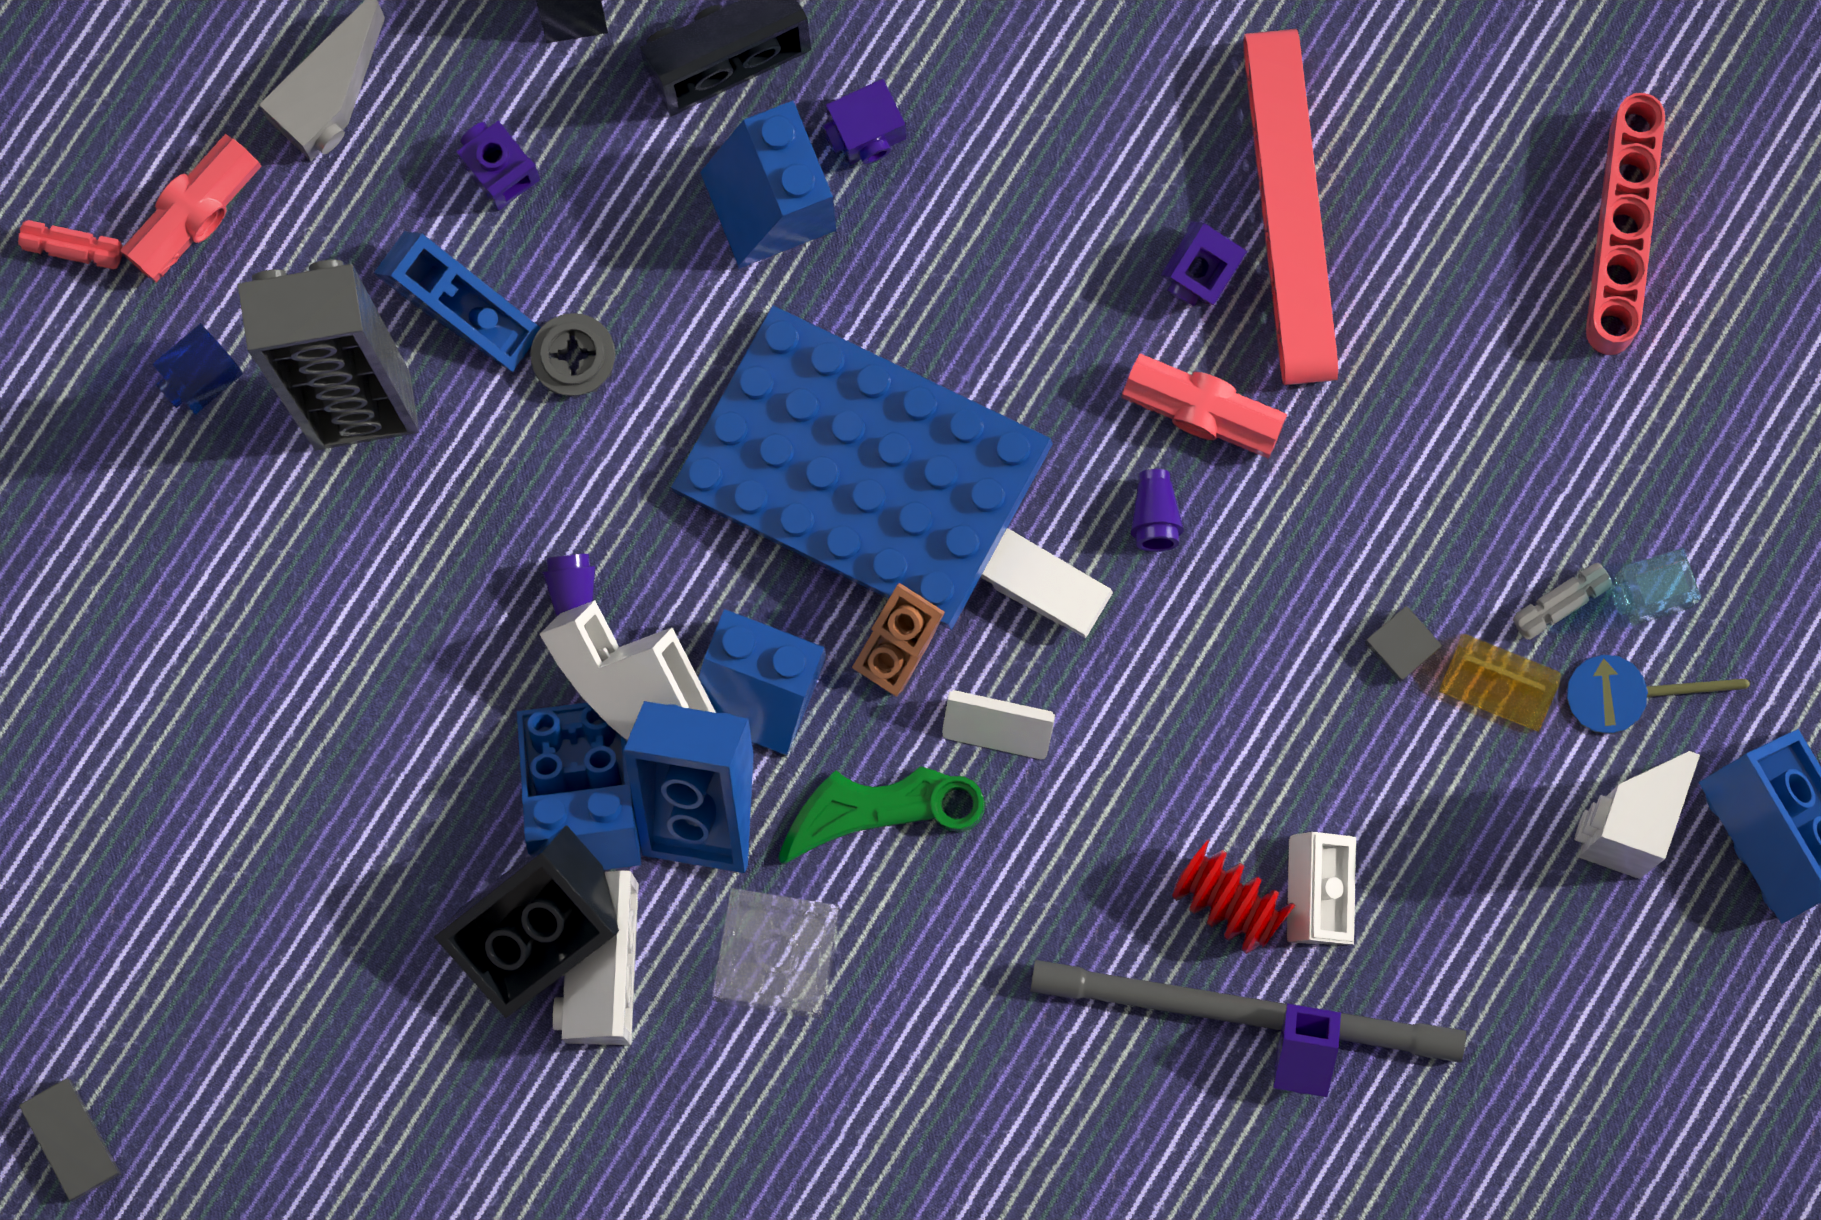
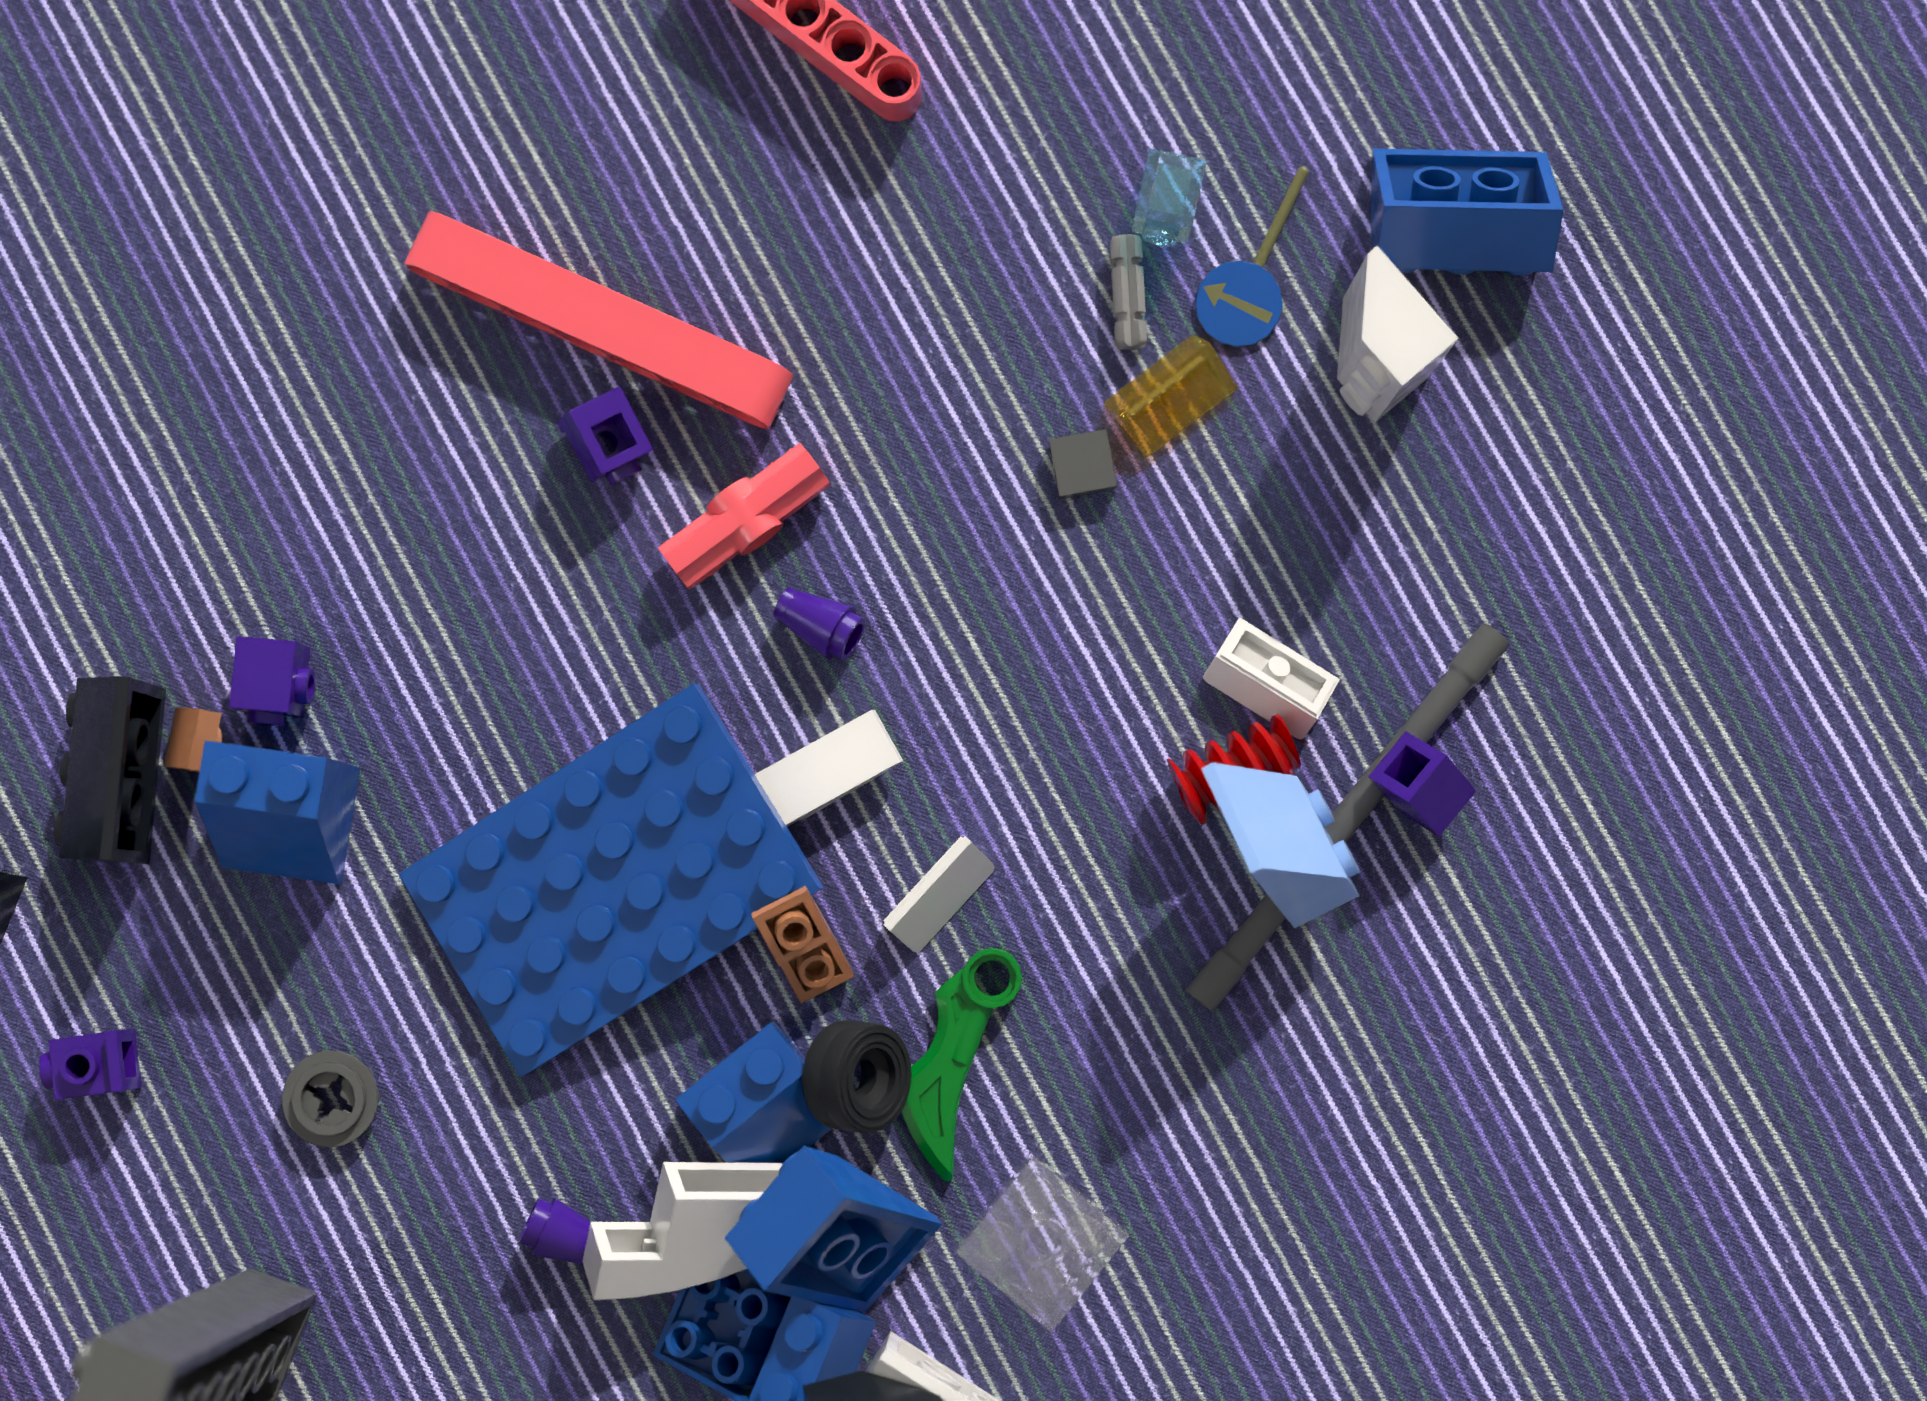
camera: 60 degrees left, 5 degrees up
blue slope [374,231,541,372] -> none
none -> nougat slope [164,707,222,773]
none -> black tyre [802,1020,911,1133]
none -> light blue slope [1201,763,1360,928]

